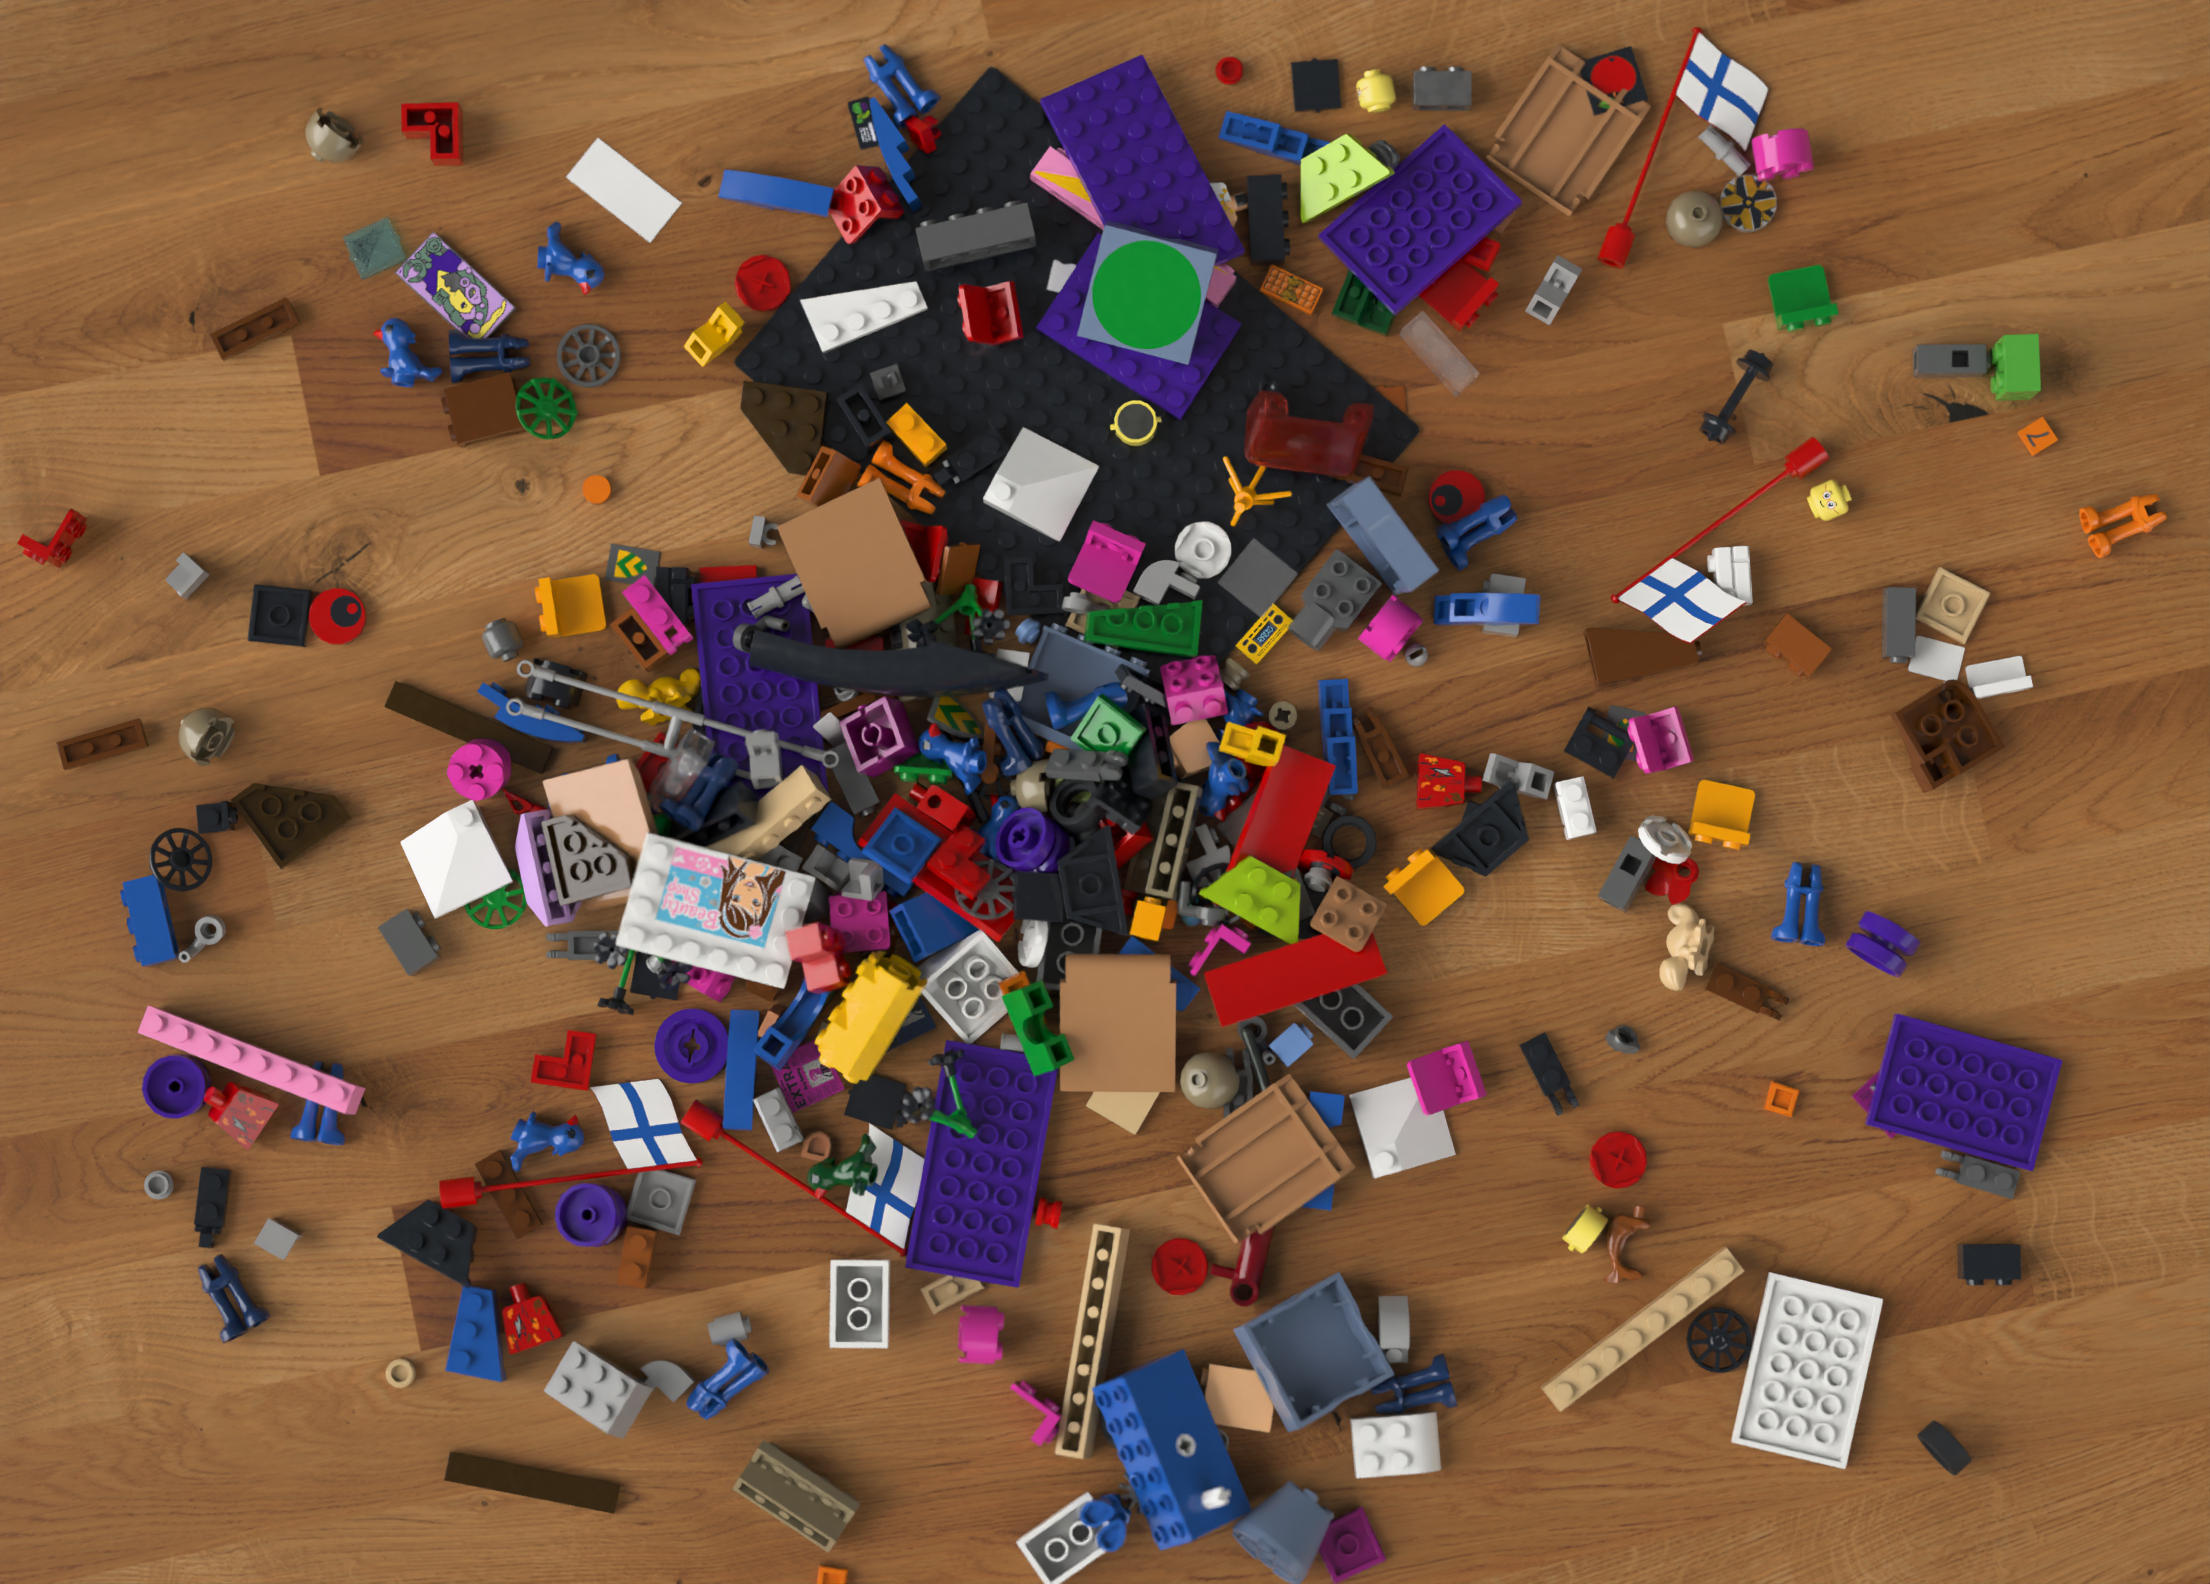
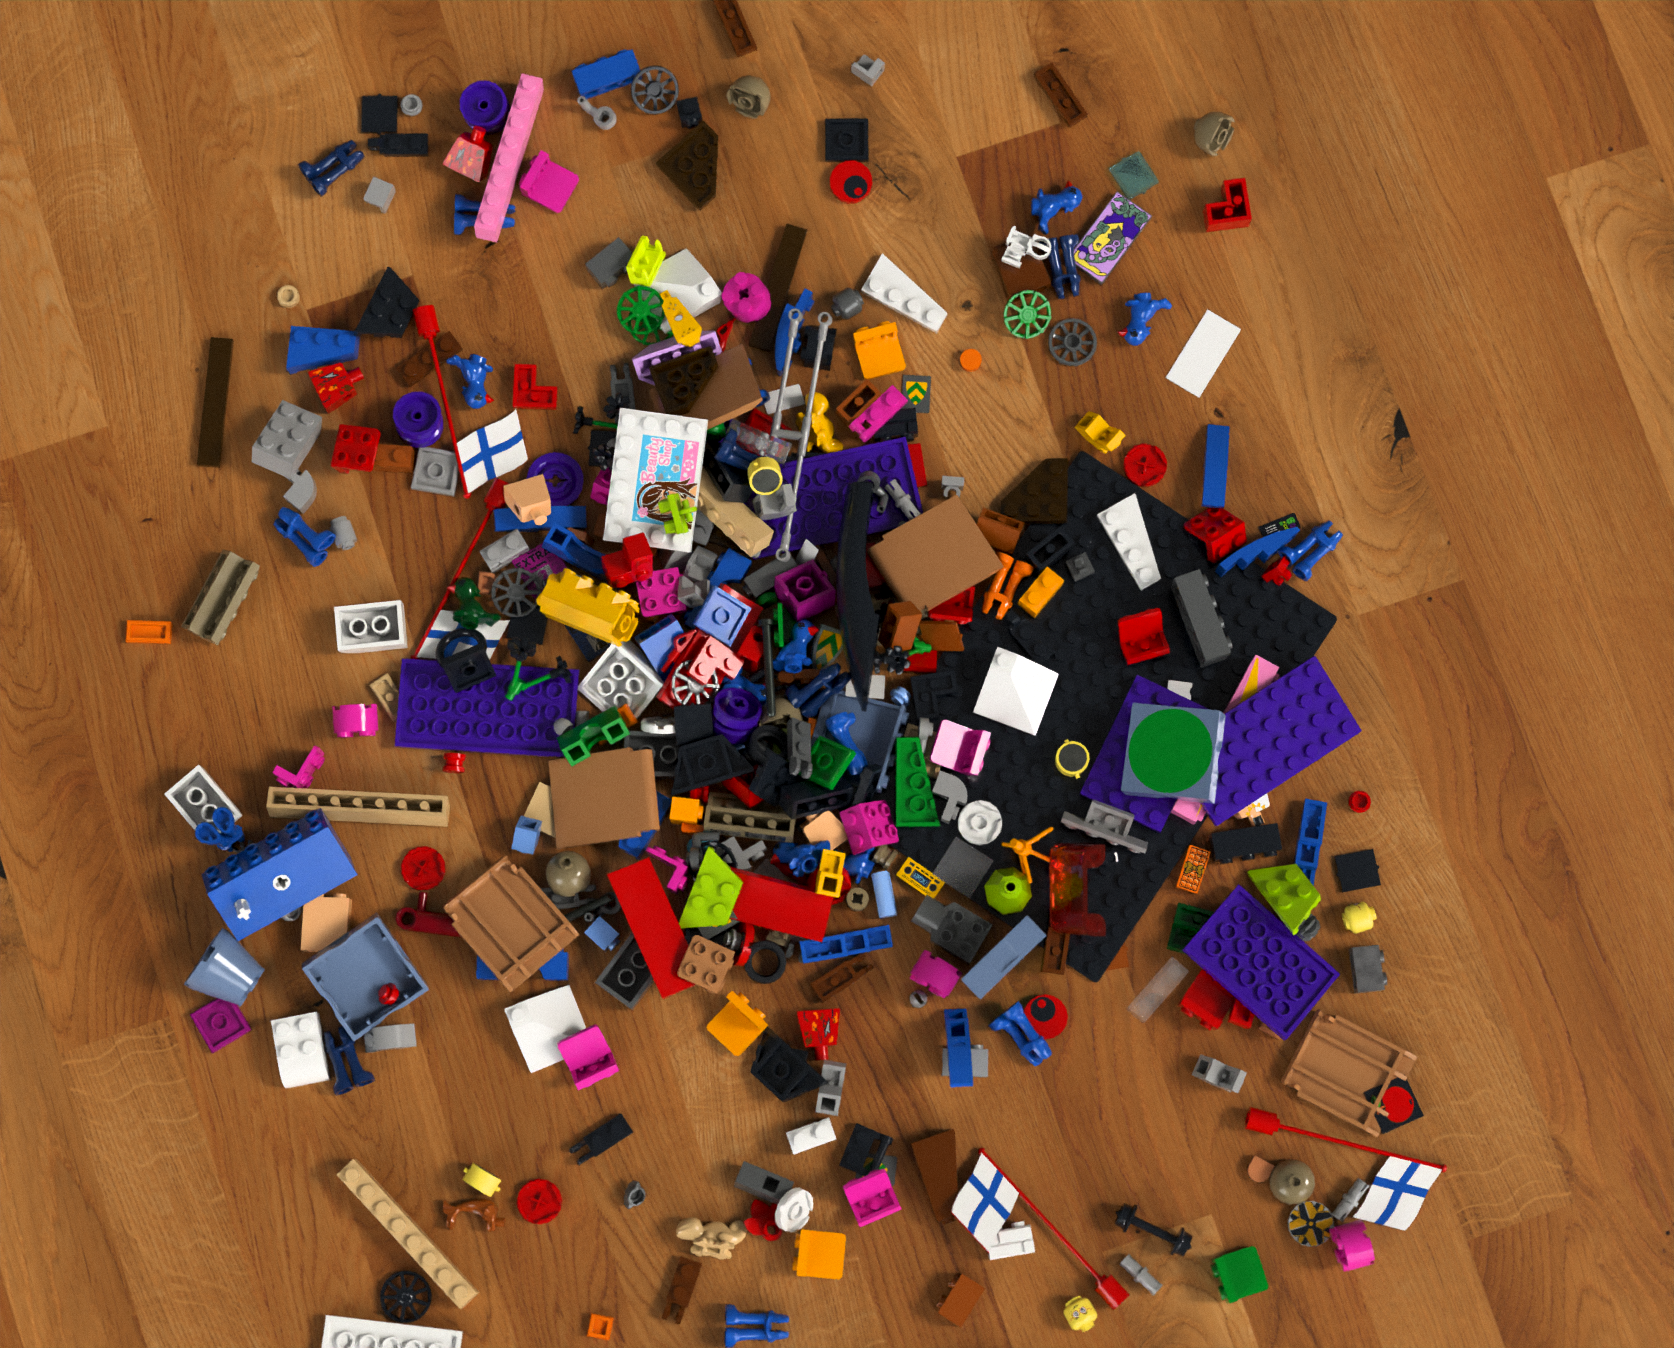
camera: 80 degrees right, 5 degrees down
none -> red bracket [331,424,381,474]
none -> black piece [361,94,398,135]
none -> red plate [378,983,399,1005]
none -> black tile [435,628,496,693]
none -> dark grey wheel [491,568,541,617]
none -> light nougat torso [503,474,551,525]
none -> medium blue brick [511,816,542,854]
none -> dark pink bracket [519,150,579,213]
none -> light grey hinge [554,718,573,736]
none -> green wheel [617,286,665,335]
none -> neon yellow hinge [626,235,666,287]
none -> lime hips [658,493,697,534]
none -> yellow piece [660,290,702,347]
none -> red hand [661,629,697,673]
none -> piece [747,457,782,495]
none -> green tile [755,591,778,610]
none -> pearl dark grey bar [758,619,776,717]
none -> white sticker [764,384,805,414]
none -> white wing [861,253,947,334]
none -> light blue brick [871,871,898,919]
none -> dark orange brick [878,601,922,651]
none -> lime cone [984,867,1032,915]
none -> white piece [1001,226,1051,269]
none -> light grey bracket [1061,799,1148,853]
none -> light grey pin [1119,1254,1163,1296]
none -> nougat tile [1247,1155,1275,1182]

